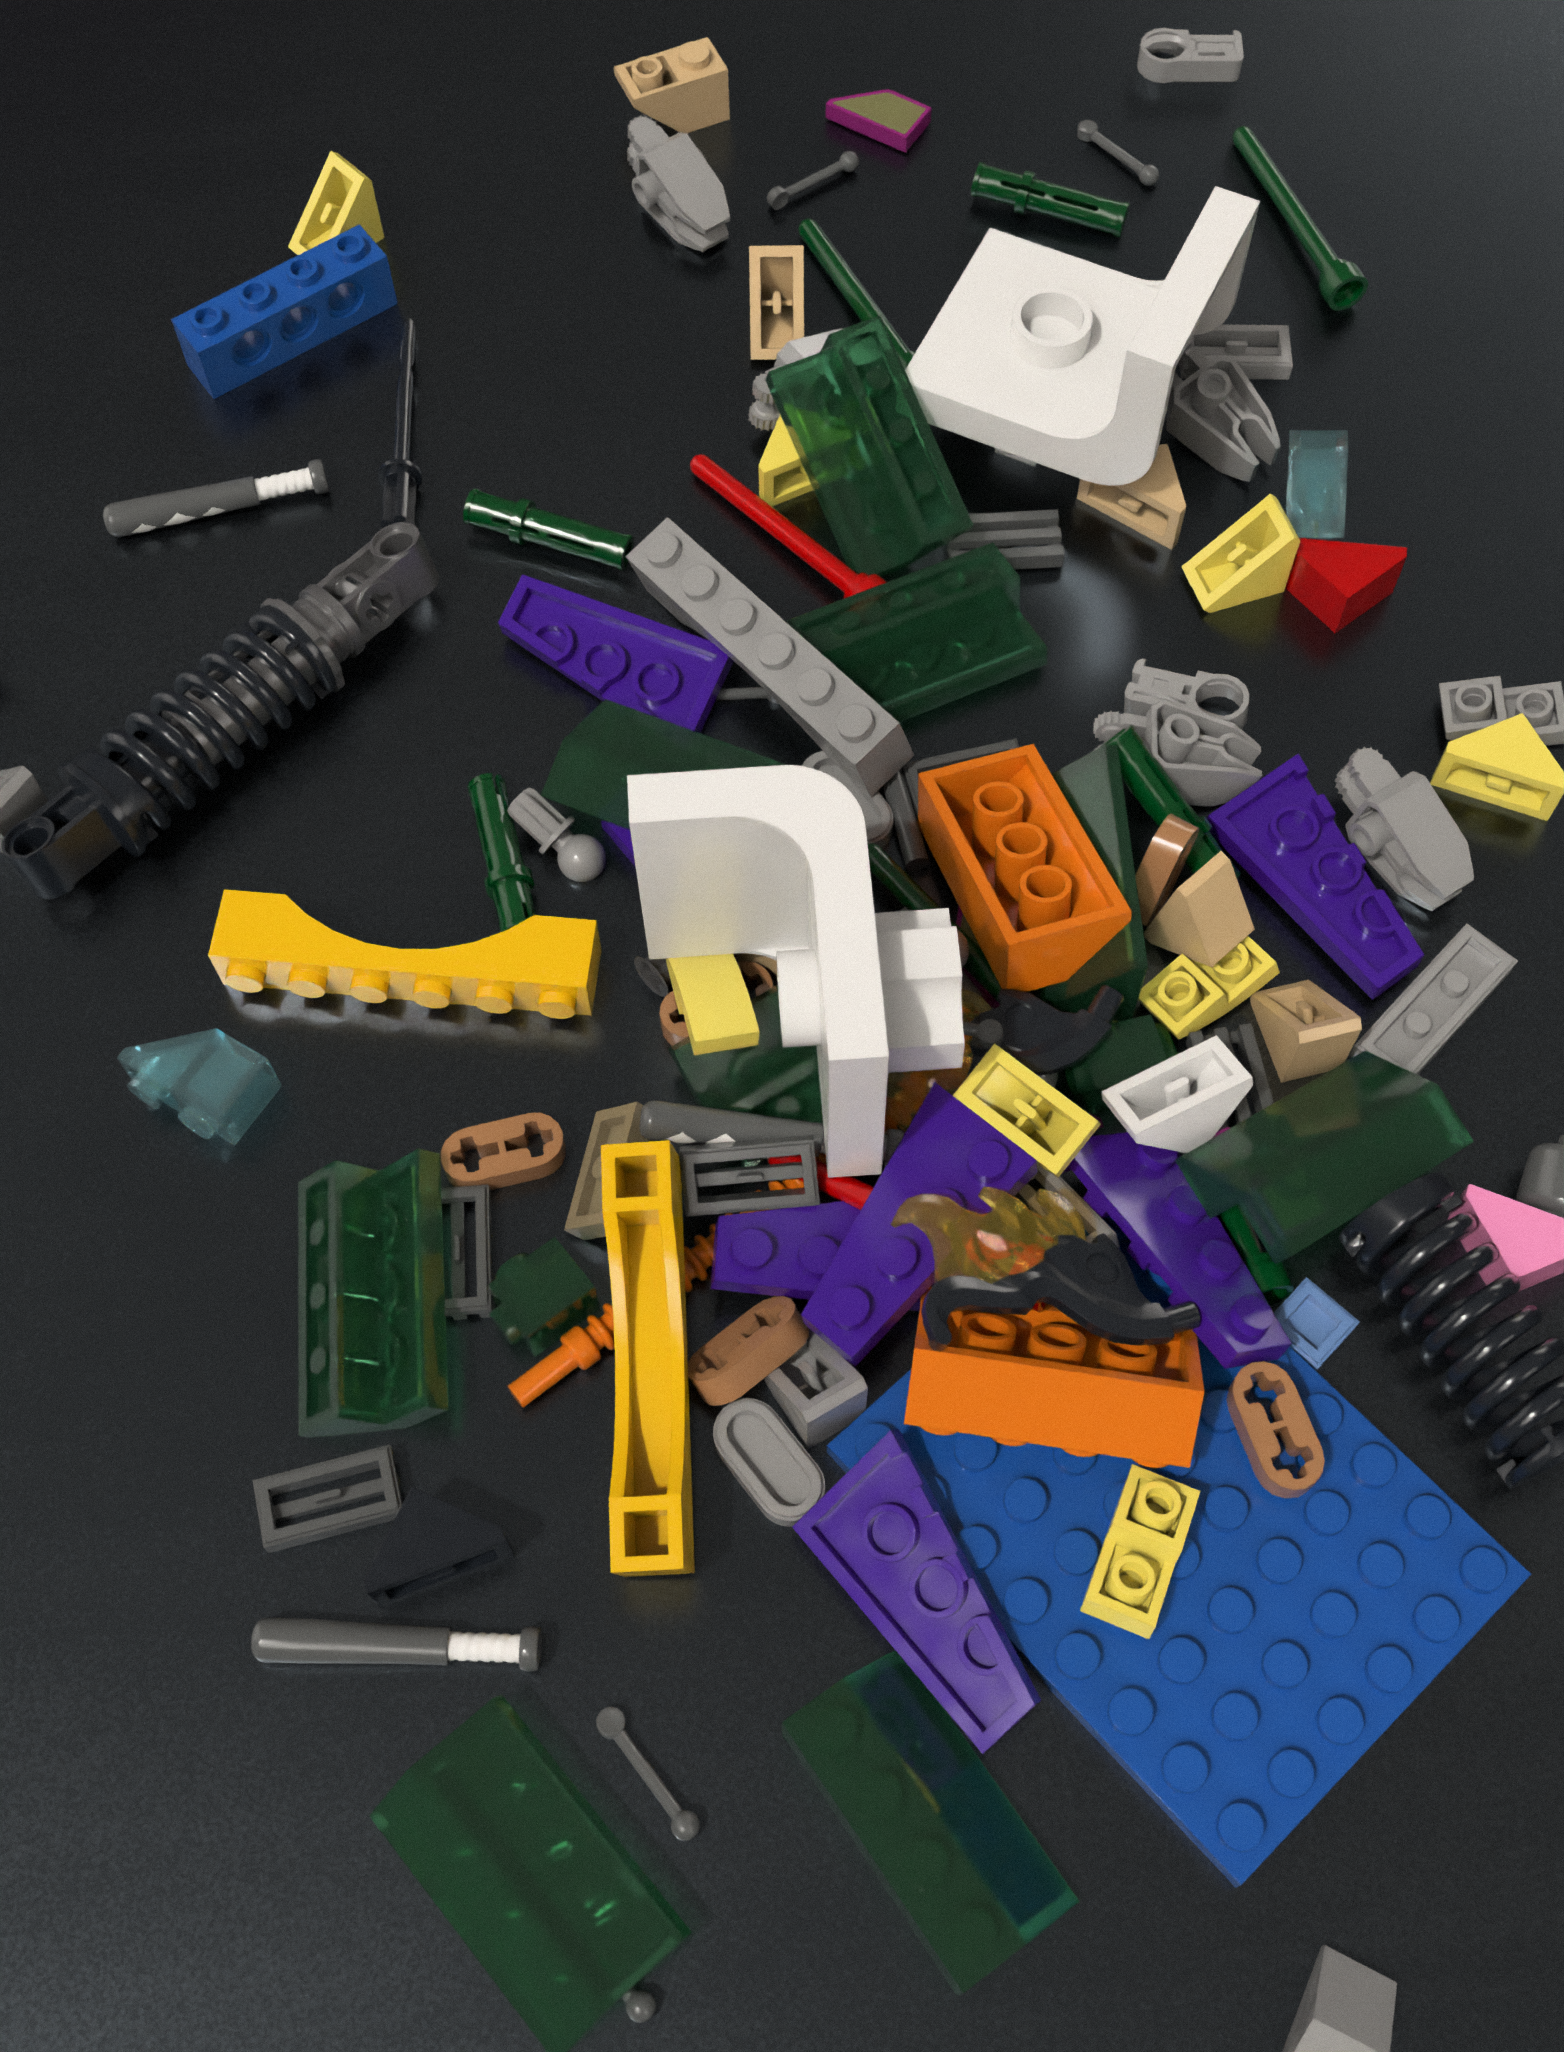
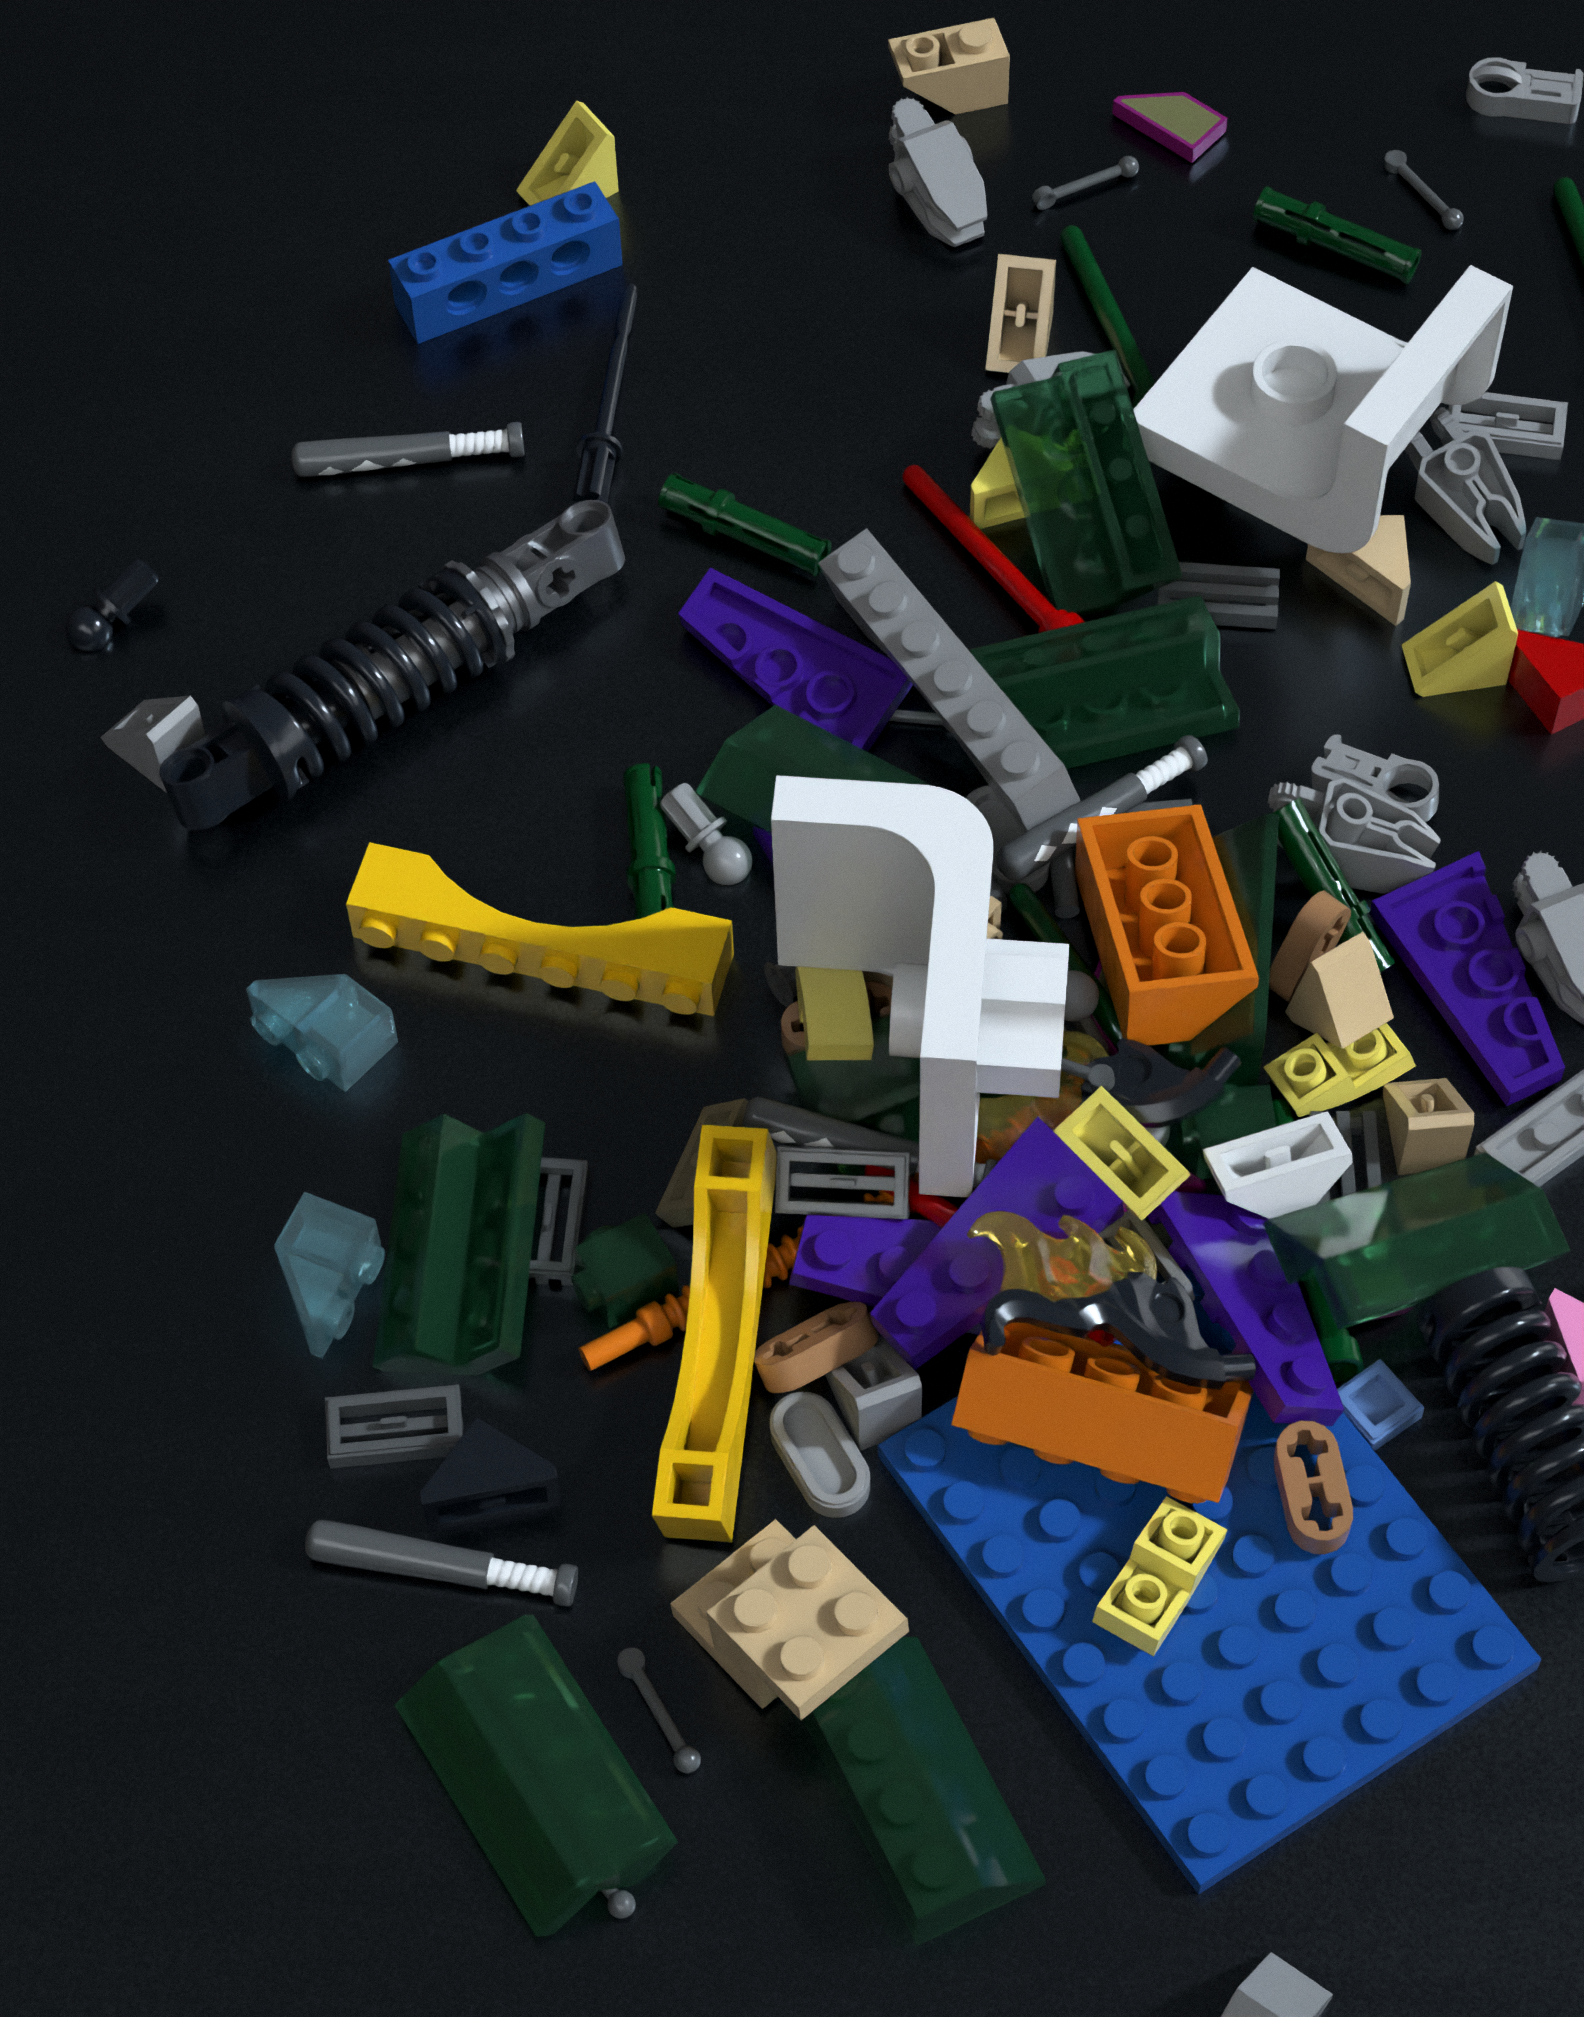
camera: 10 degrees right, 5 degrees down
medium nougat beam [441,1112,566,1190] -> none
dark purple wing [792,1429,1041,1754] -> none
none -> clear light blue slope [274,1192,385,1358]
none -> tan bracket [670,1519,909,1720]
none -> dark grey piece [996,735,1208,881]

